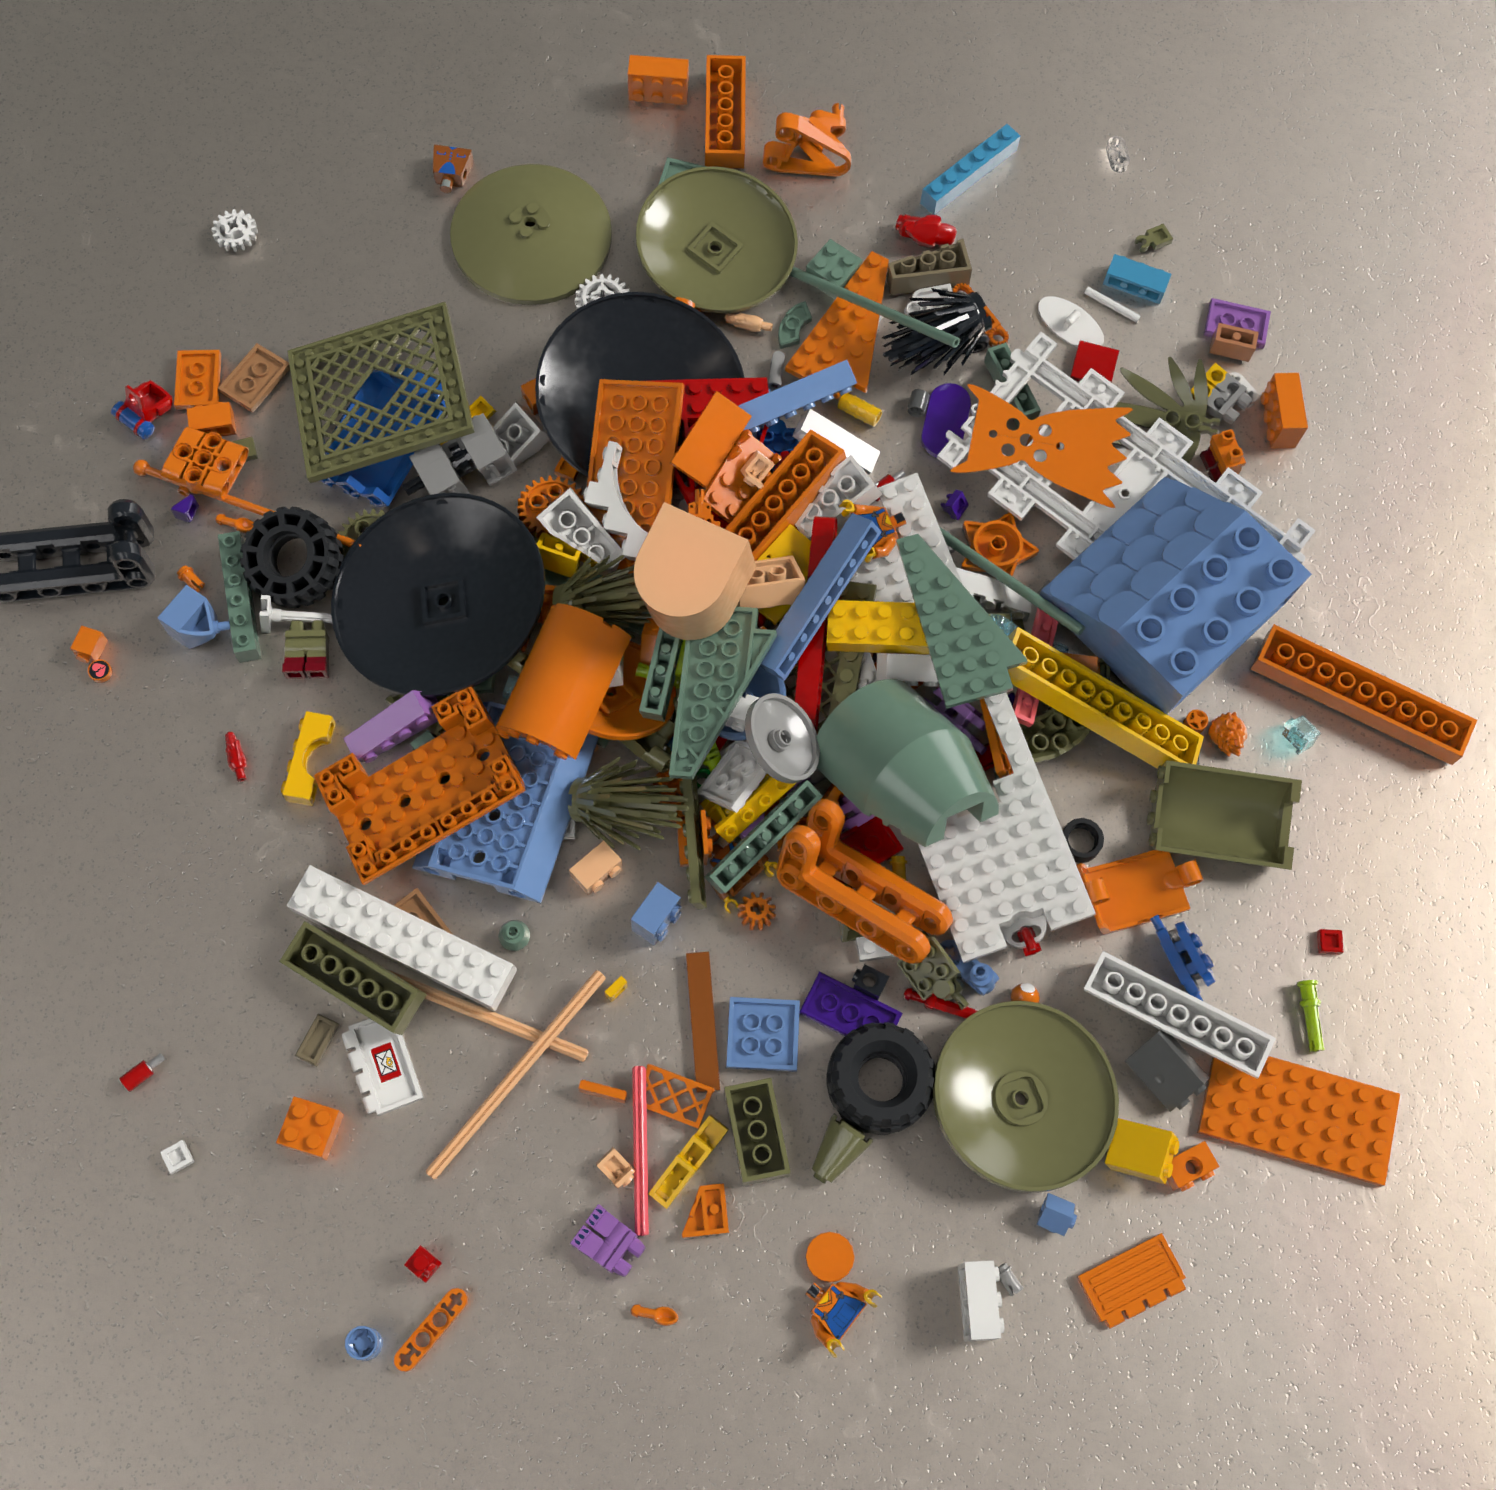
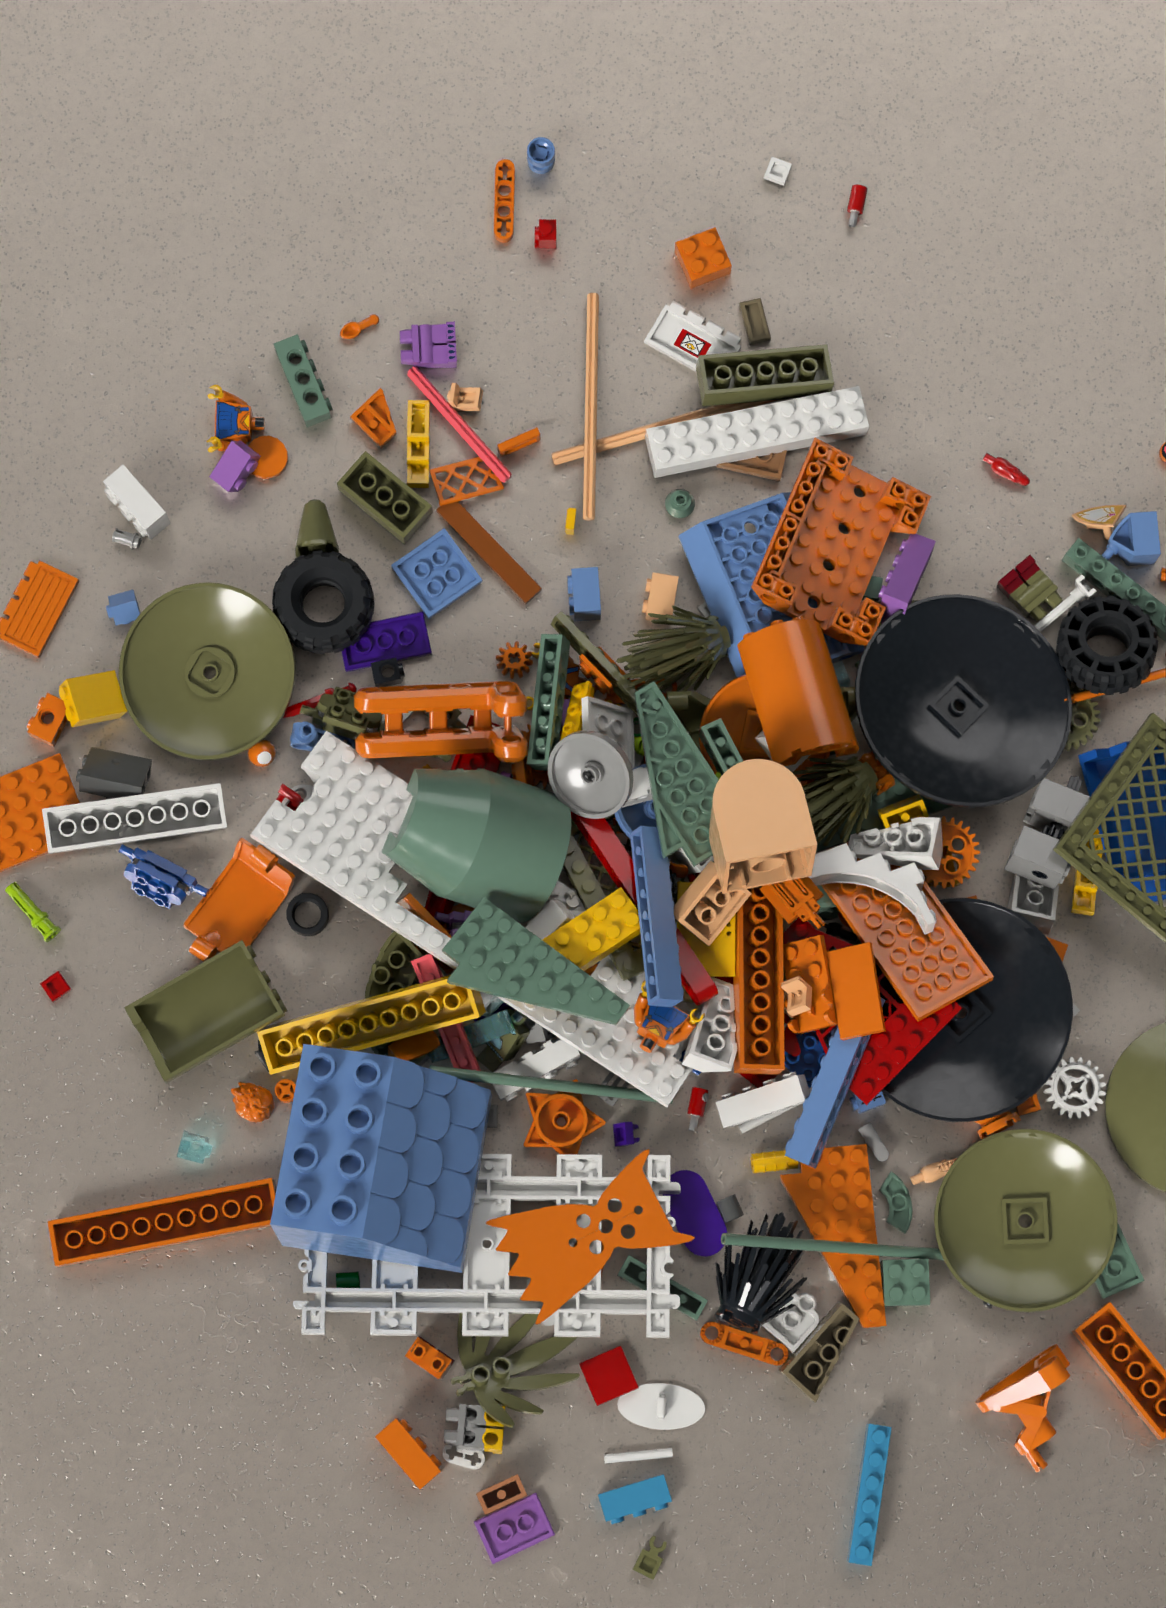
camera: 145 degrees right, 10 degrees up
yellow arch [281,711,336,806] -> none
red animal [895,214,957,249] -> none
none -> medium lavender brick [209,441,261,492]
none -> sand green brick [274,334,333,427]
none -> shield [1071,505,1127,540]

